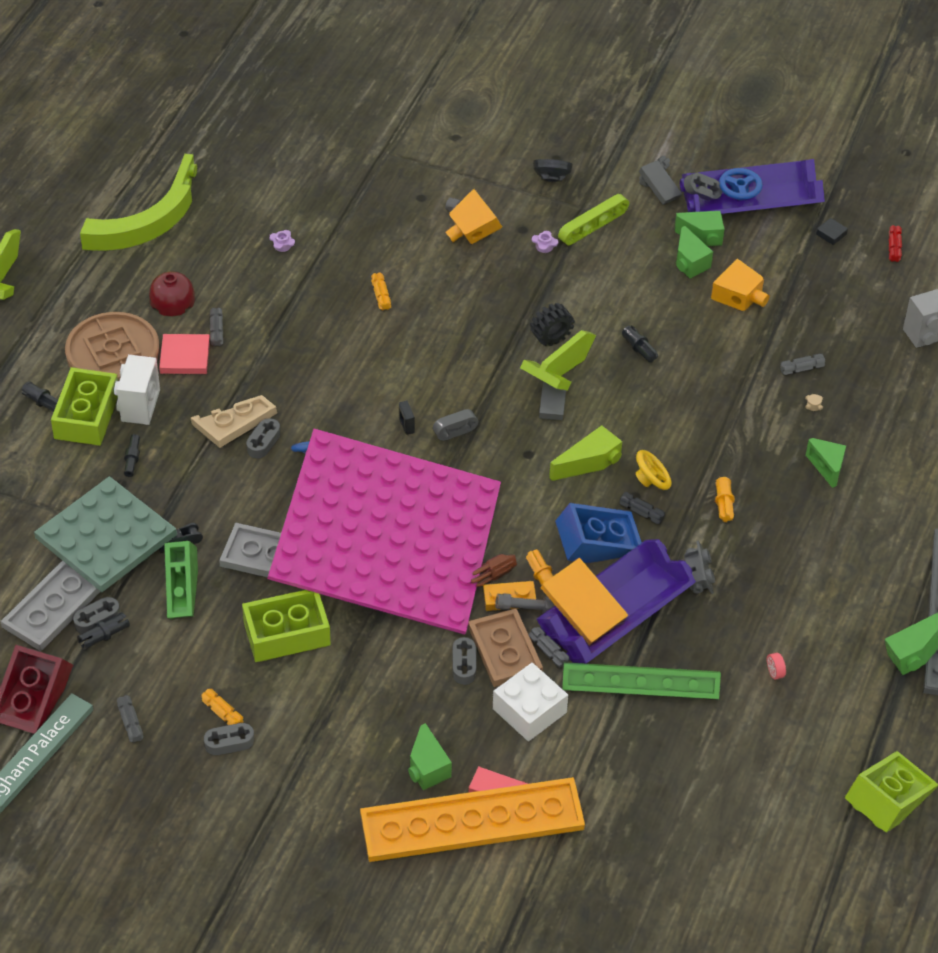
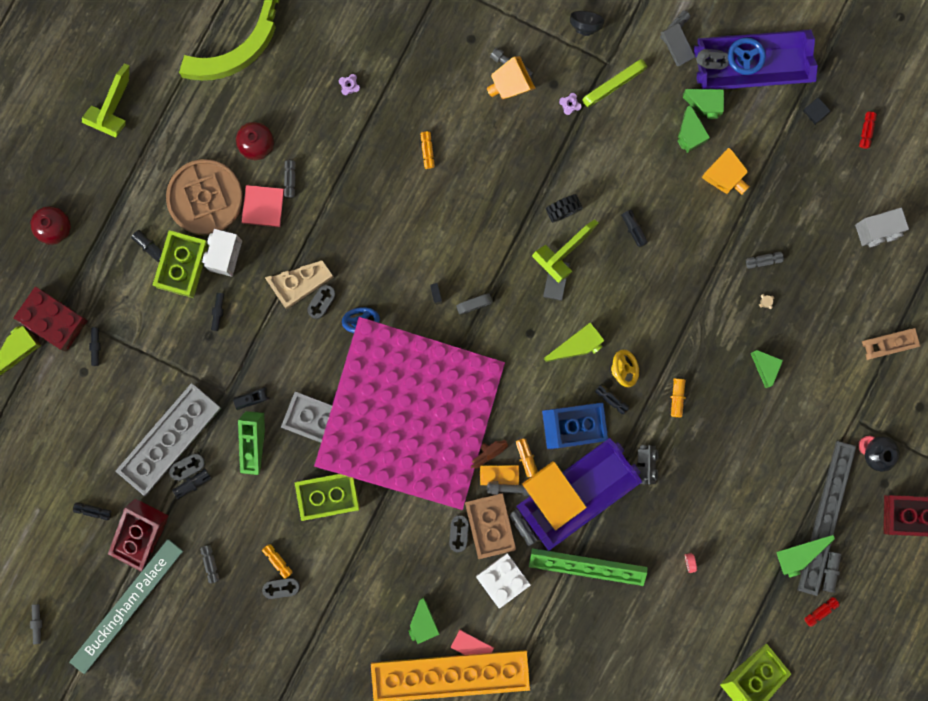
camera: 10 degrees right, 35 degrees up
sand green plate [34,476,177,592] -> none

